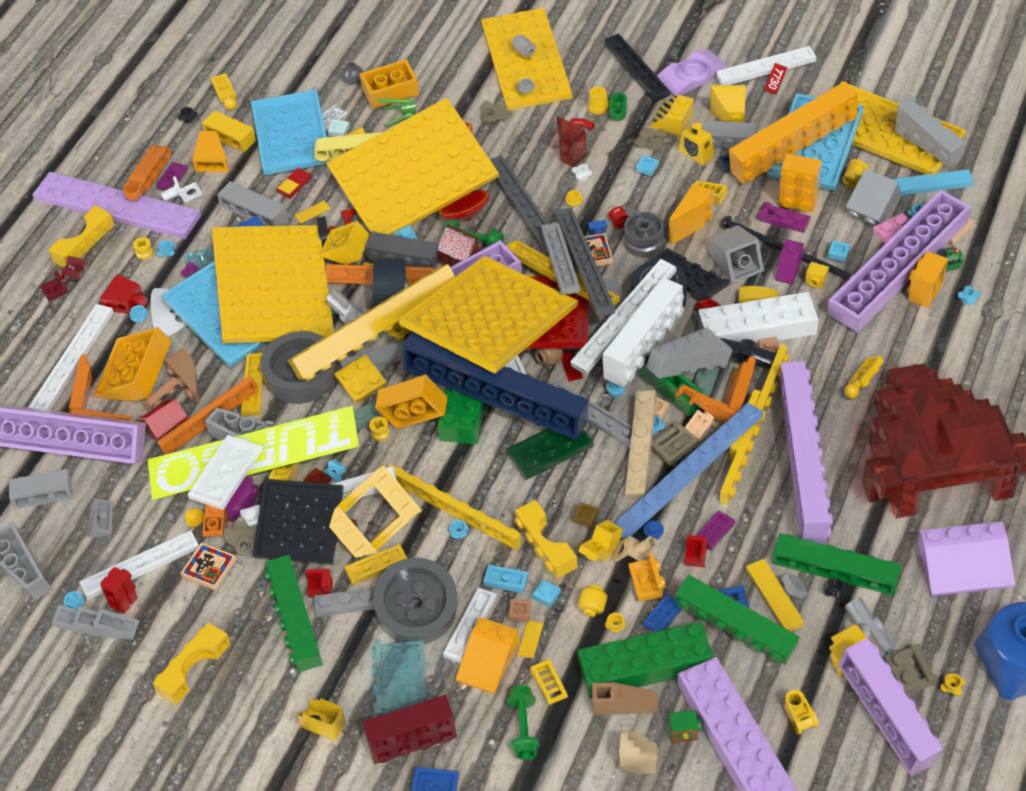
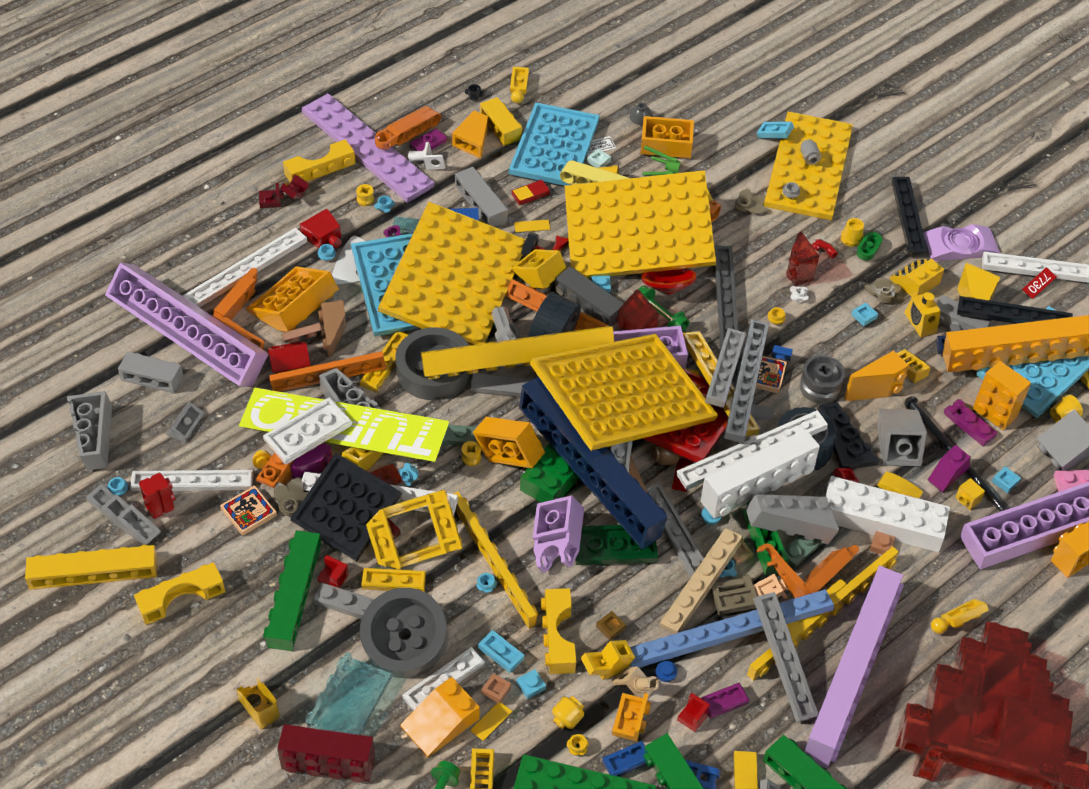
camera: 20 degrees right, 0 degrees up
yellow plate [334,354,387,405] -> none
red wheel [608,206,629,229] -> none
black piece [720,338,776,369] -> none
none -> yellow brick [25,545,157,590]
none -> lavender brick [532,495,584,573]
none -> light grey plate [753,592,819,723]
none -> medium azure plate [757,122,794,138]
none -> black plate [957,296,1073,324]

